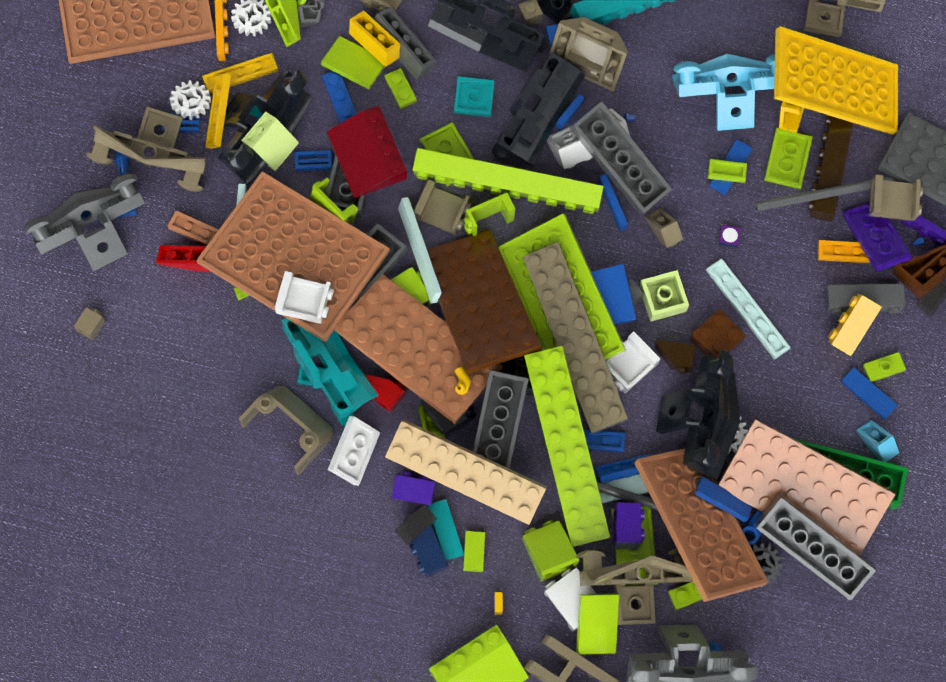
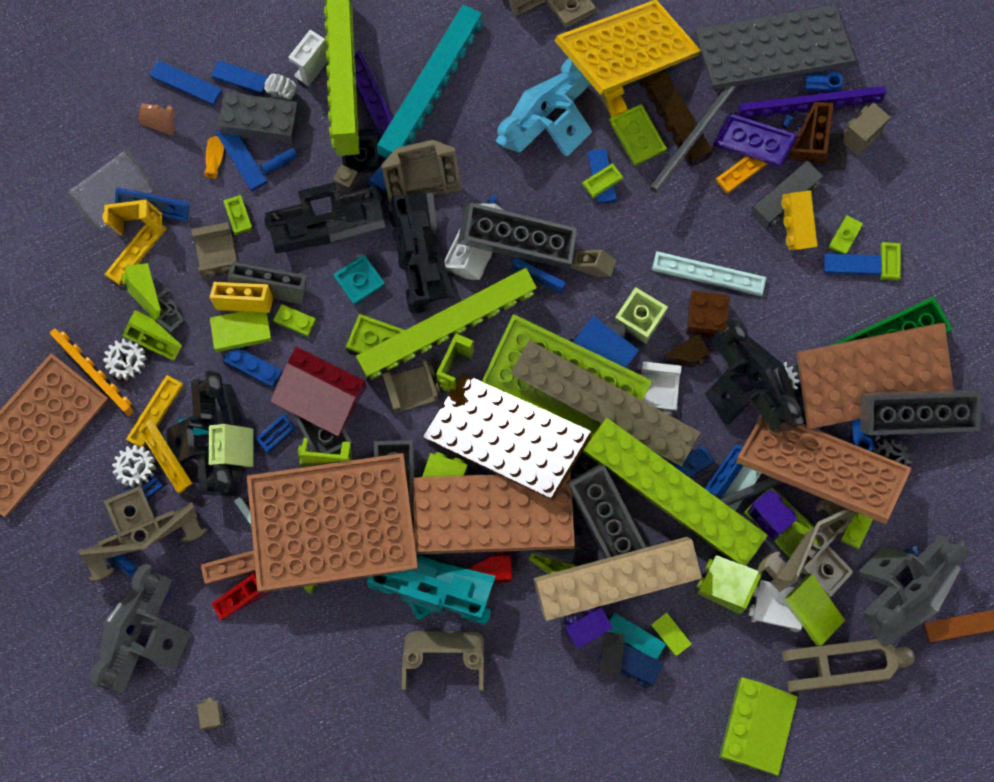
camera: 35 degrees left, 0 degrees up
white panel [275,271,334,324] -> none
white plate [328,416,380,486] -> none
light aqua tile [398,197,442,304] -> none
yellow arm [455,367,471,395] -> none
yellow tile [494,592,503,615] -> none
blue tile [555,94,585,131] -> none
blue tile [695,476,752,522] -> none
tile [719,225,741,248] -> none
medium azure slope [856,420,899,462] -> none
dark tan panel [869,175,923,221] -> none
none -> lime tile [880,242,901,281]

